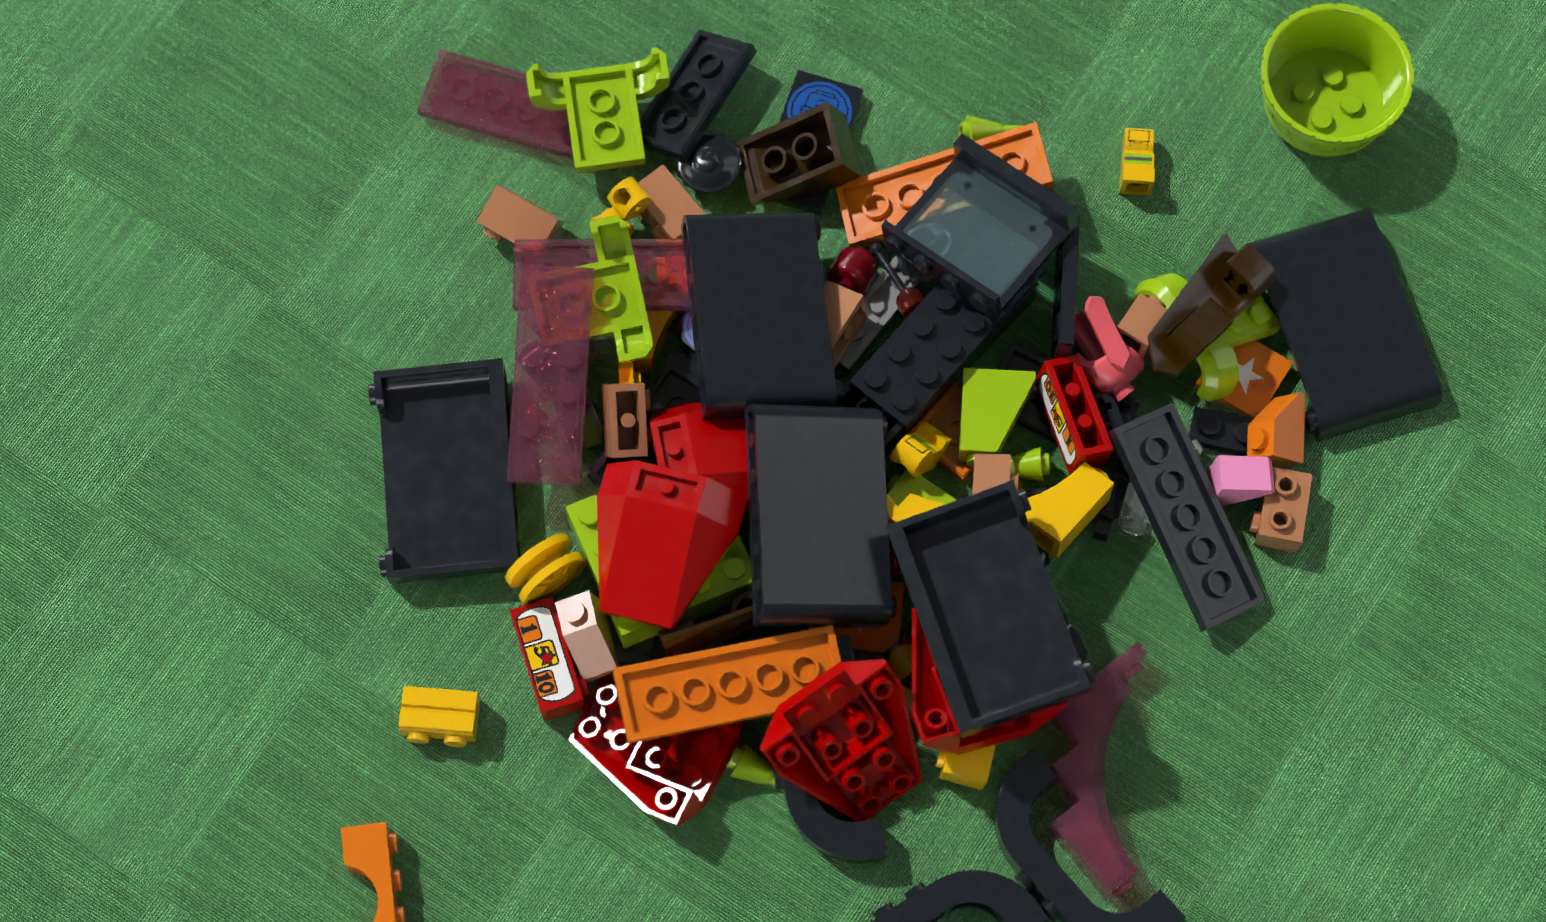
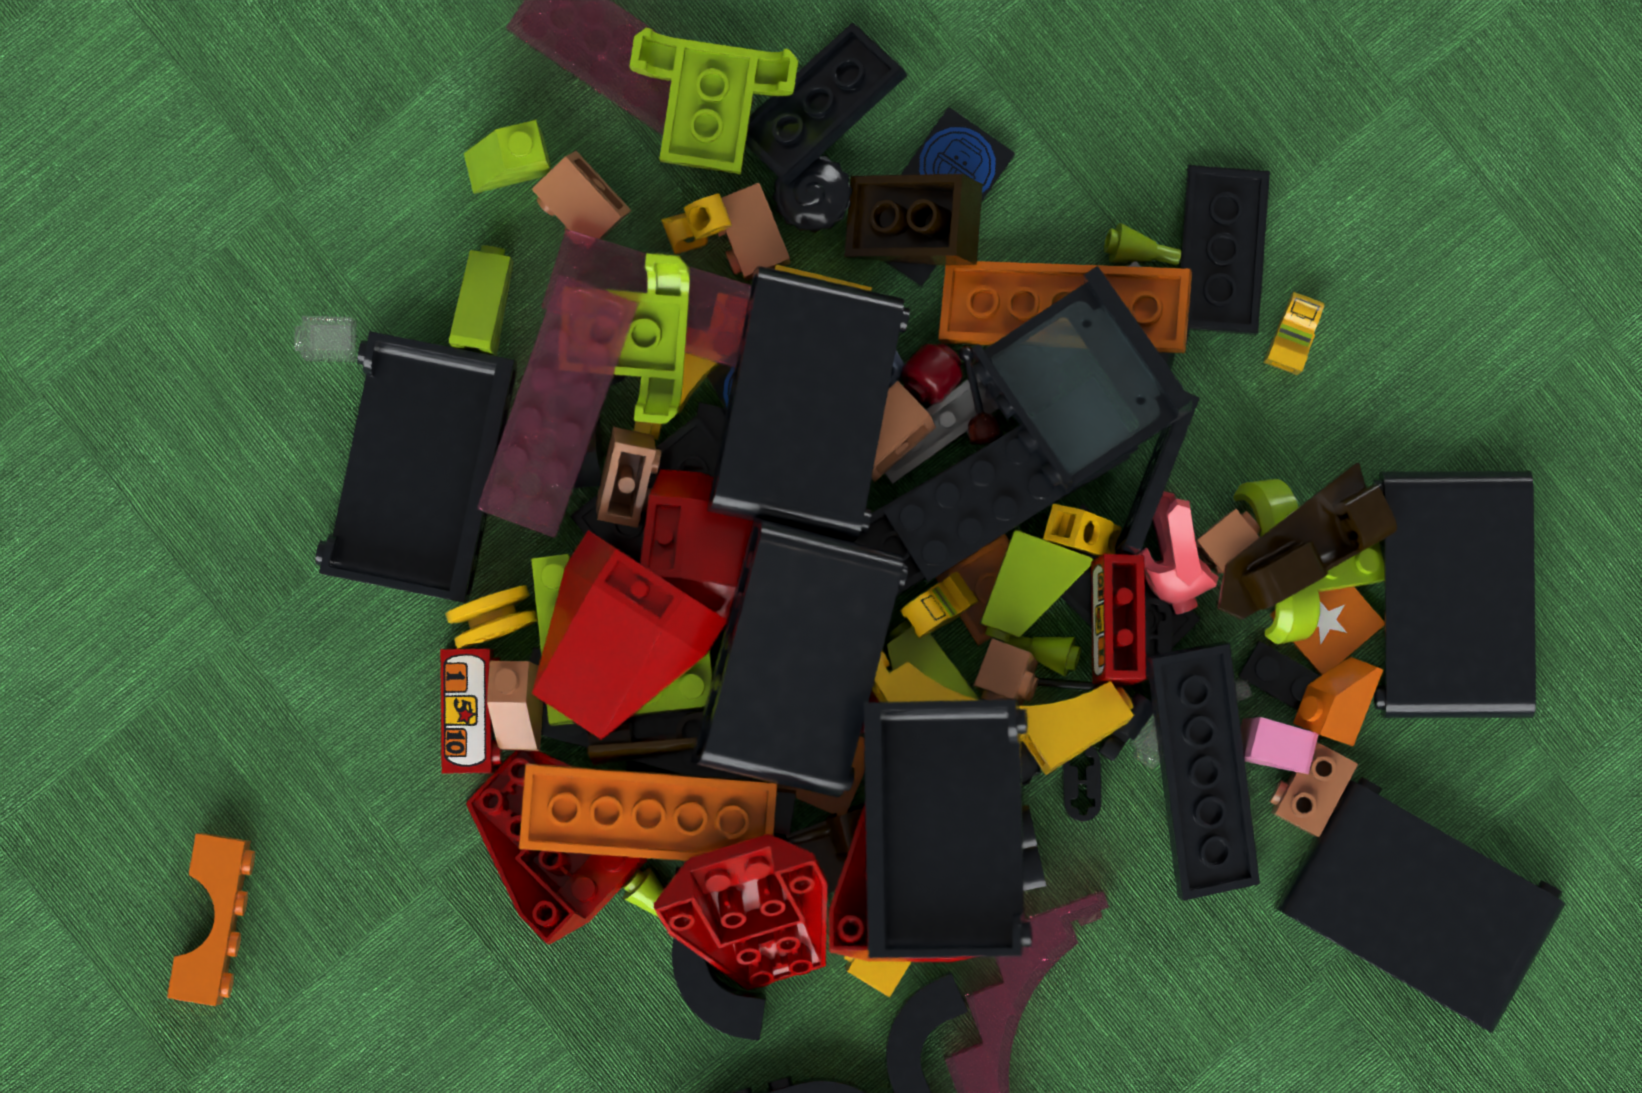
camera: 20 degrees right, 15 degrees up
yellow brick [398,686,481,747] -> none
lime piece [1260,3,1414,157] -> none
none -> clear brick [294,316,357,362]
none -> lime slope [449,245,514,356]
none -> lime slope [464,120,552,194]
none -> yellow leg [1043,504,1122,557]
none -> black beam [1062,746,1102,821]
none -> black tile [1180,165,1270,335]
none -> black windscreen [1274,777,1566,1034]

